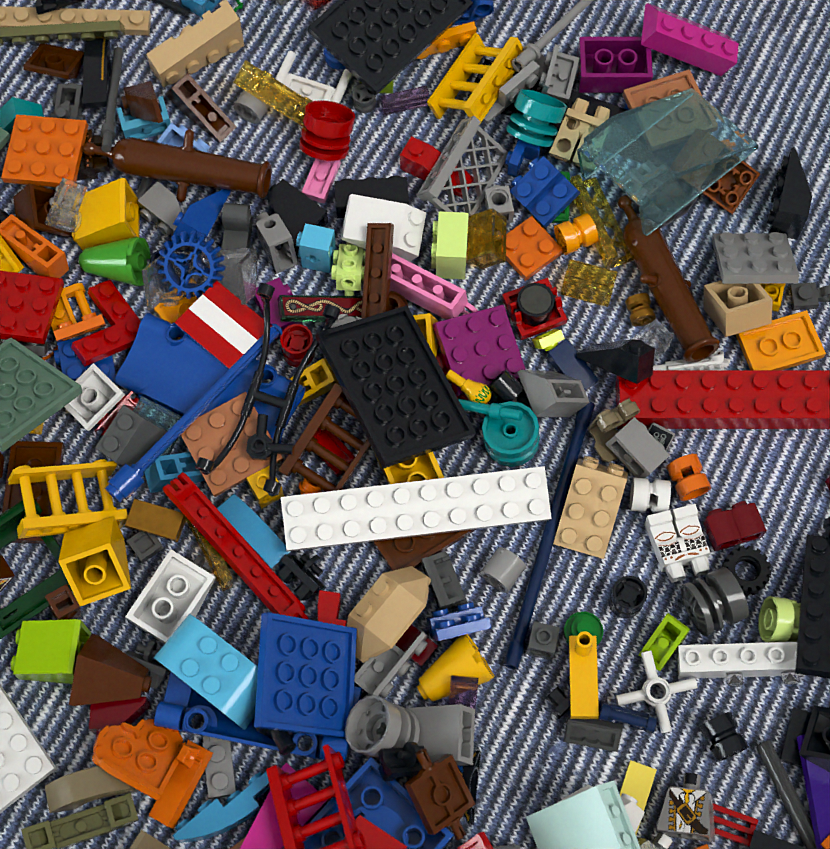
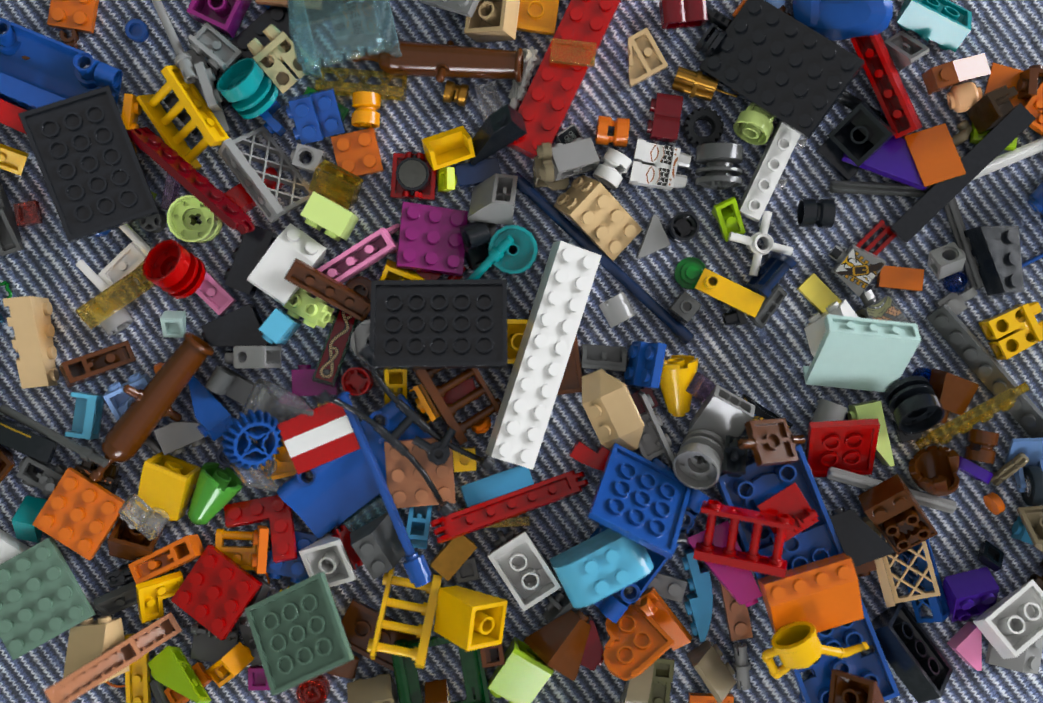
camera: 65 degrees left, 20 degrees up
reddish brown slope [121,81,163,123] -> none
black hips [276,553,326,600] -> none
yellow piece [446,369,492,404] -> none
clear yellow hinge [561,259,618,307] -> none
none -> blue tile [125,19,149,43]
none -> dark red hinge [127,127,255,234]
none -> light aqua slope [160,311,186,338]
none -> yellowish green wheel [167,195,223,243]
none -> light orange piece [409,384,441,423]
none -> yellow panel [421,125,475,171]
none -> tile [549,38,597,67]
none -> tan wing [627,28,668,88]
none -> light grey slope [636,215,671,259]
none -> pearl gold piece [671,66,737,102]

